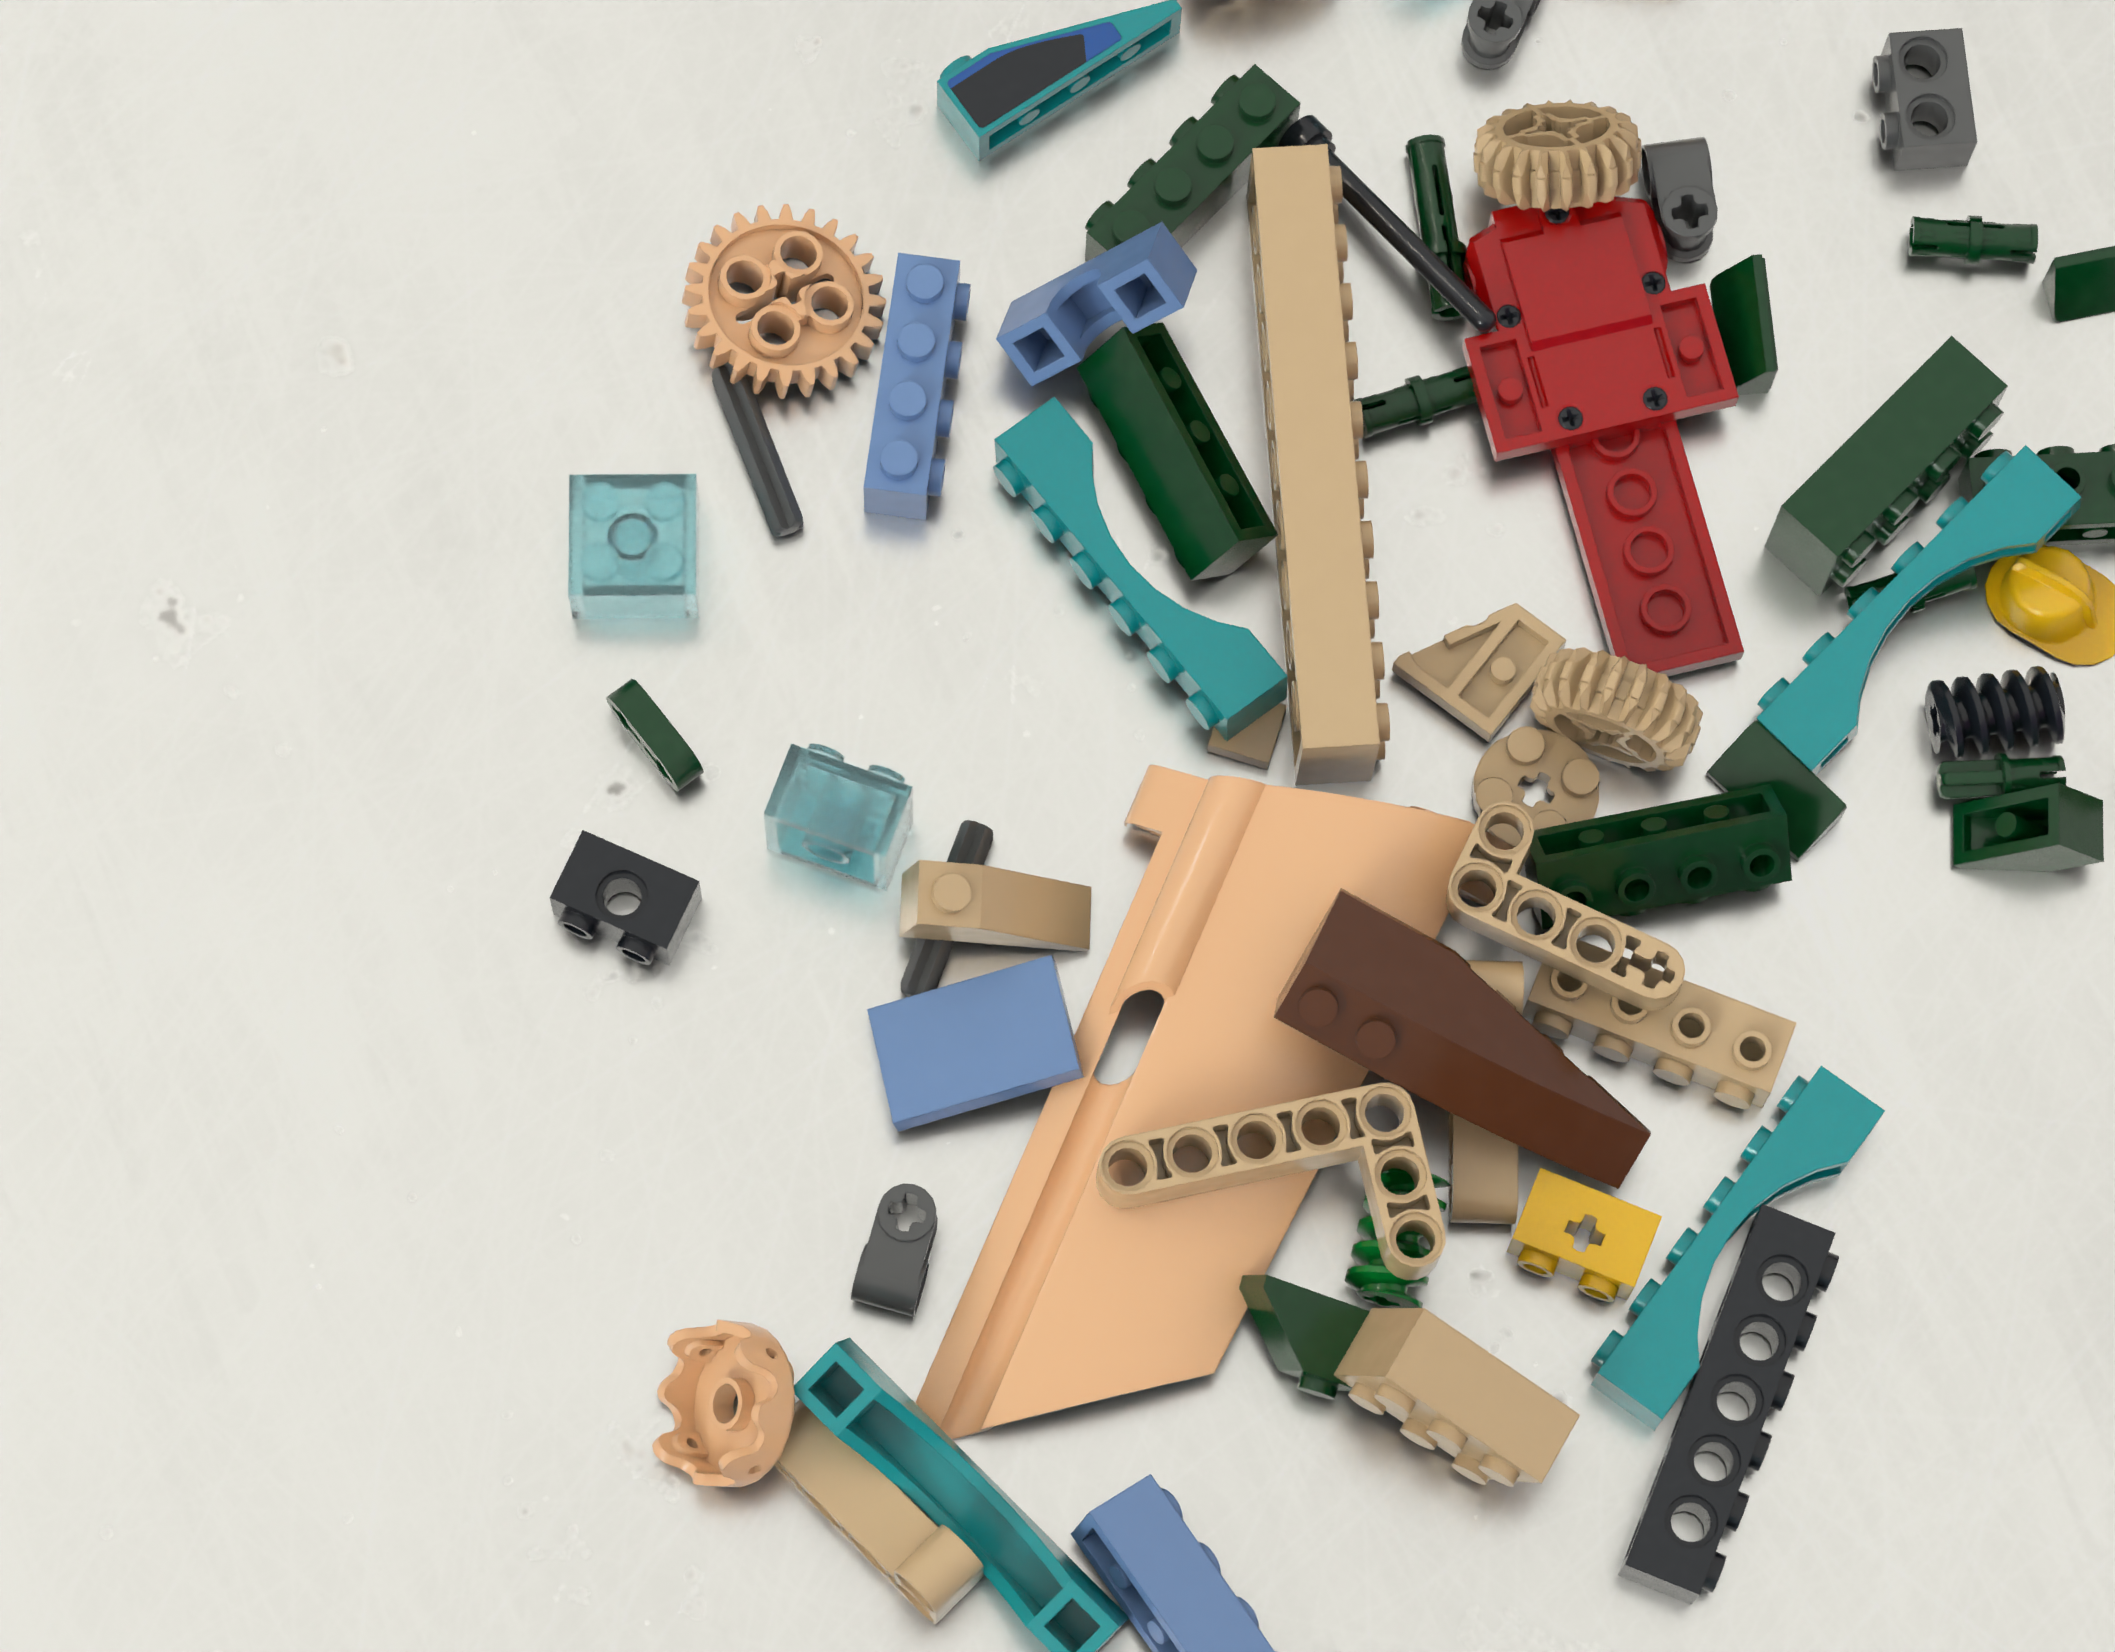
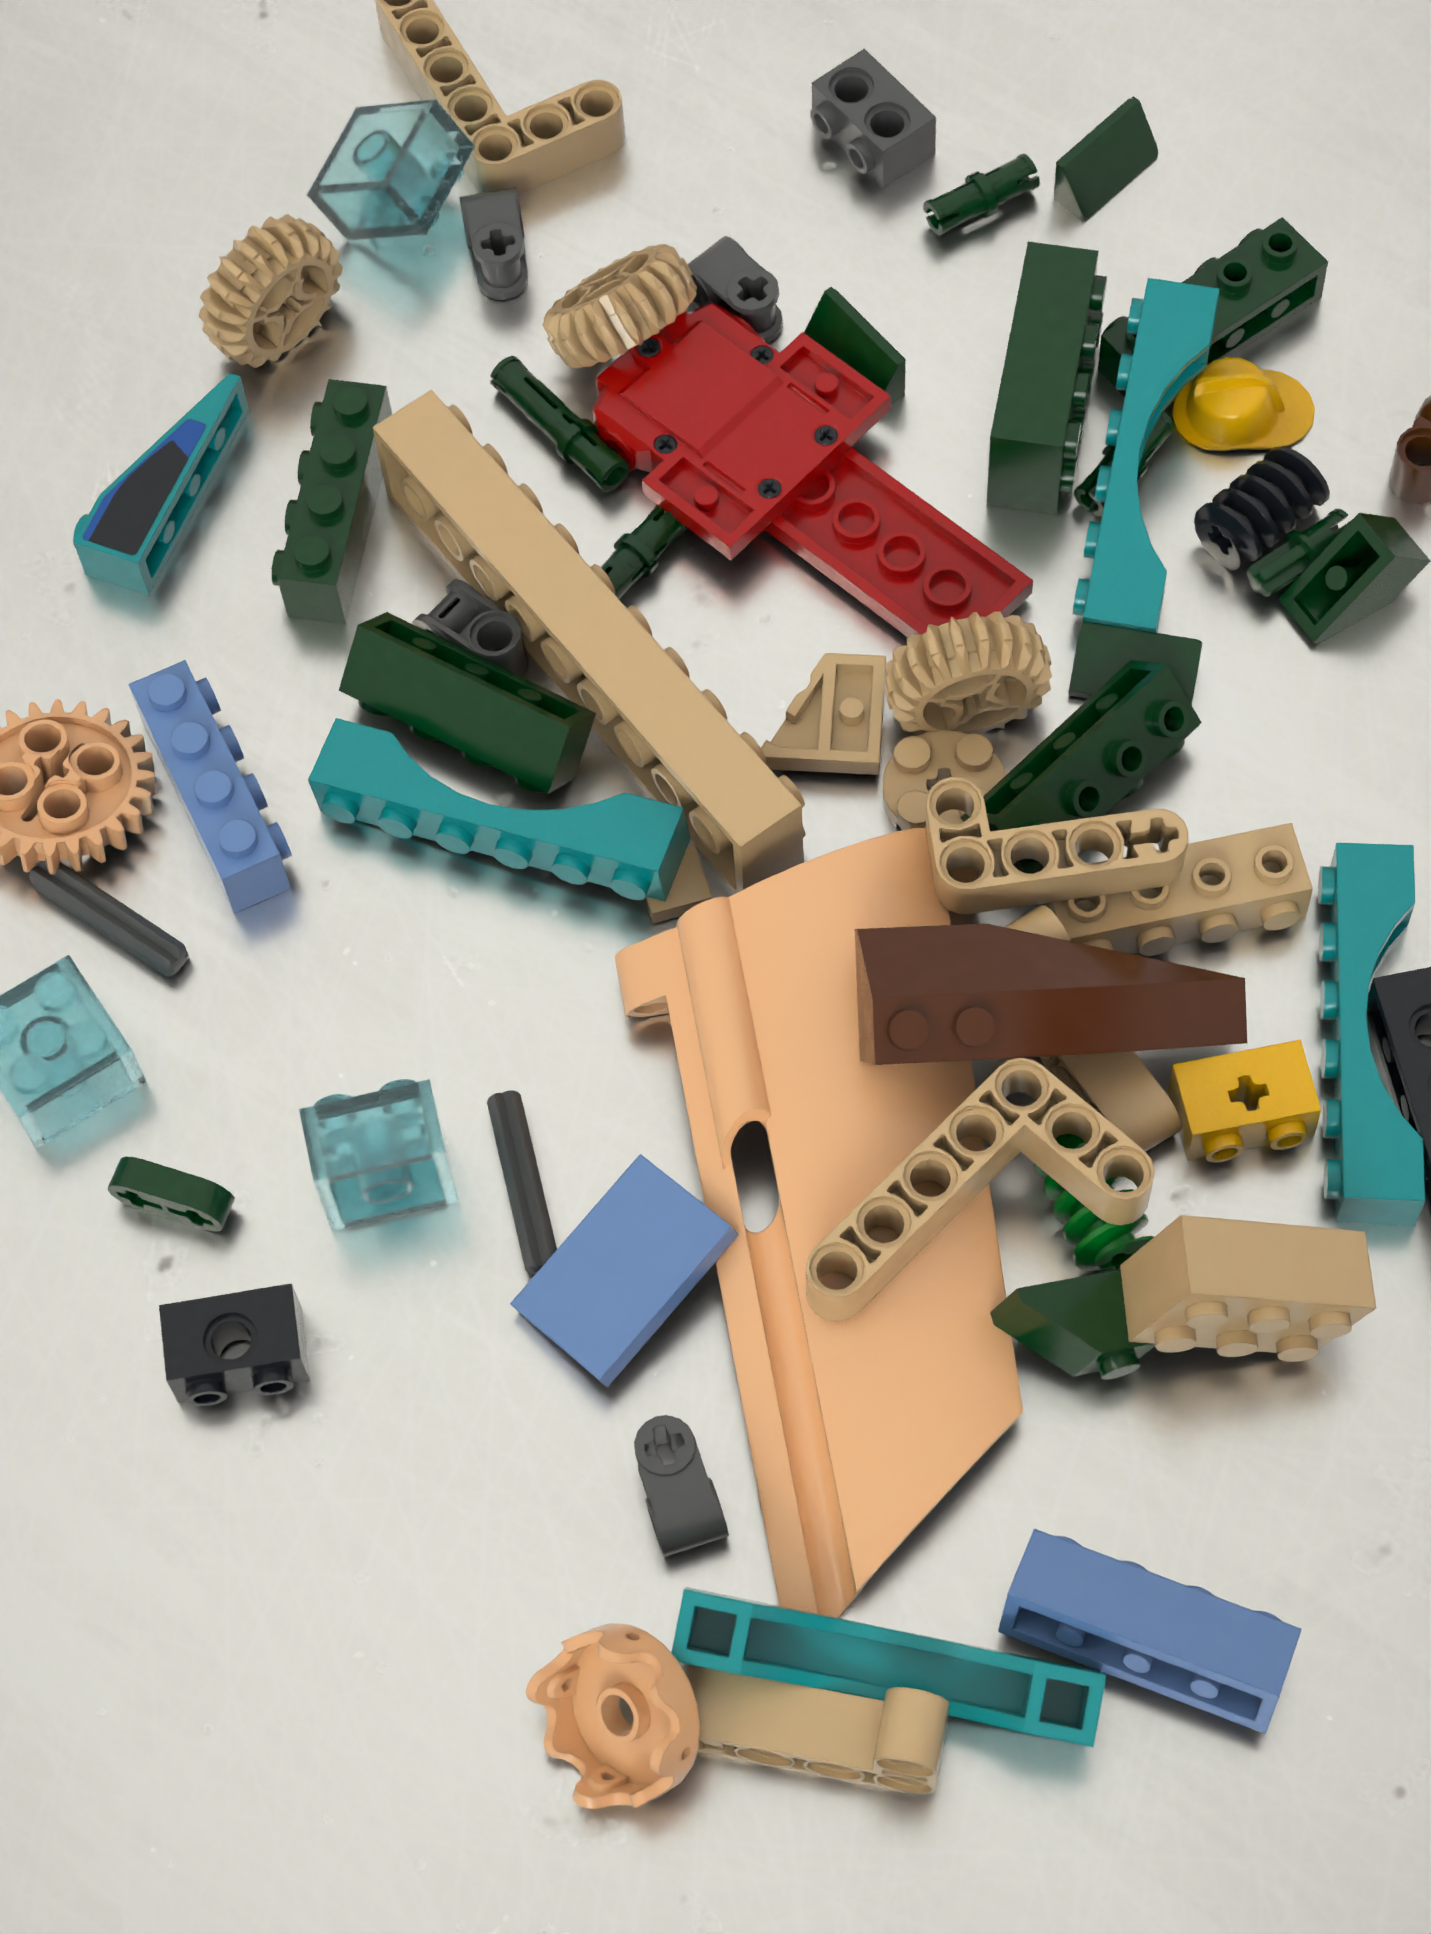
camera: 25 degrees left, 10 degrees down
tan slope [899,860,1091,952] -> none
medium blue arch [996,222,1197,387] -> none
black piece [1279,115,1496,332] -> none
none -> dark grey piece [412,579,528,678]

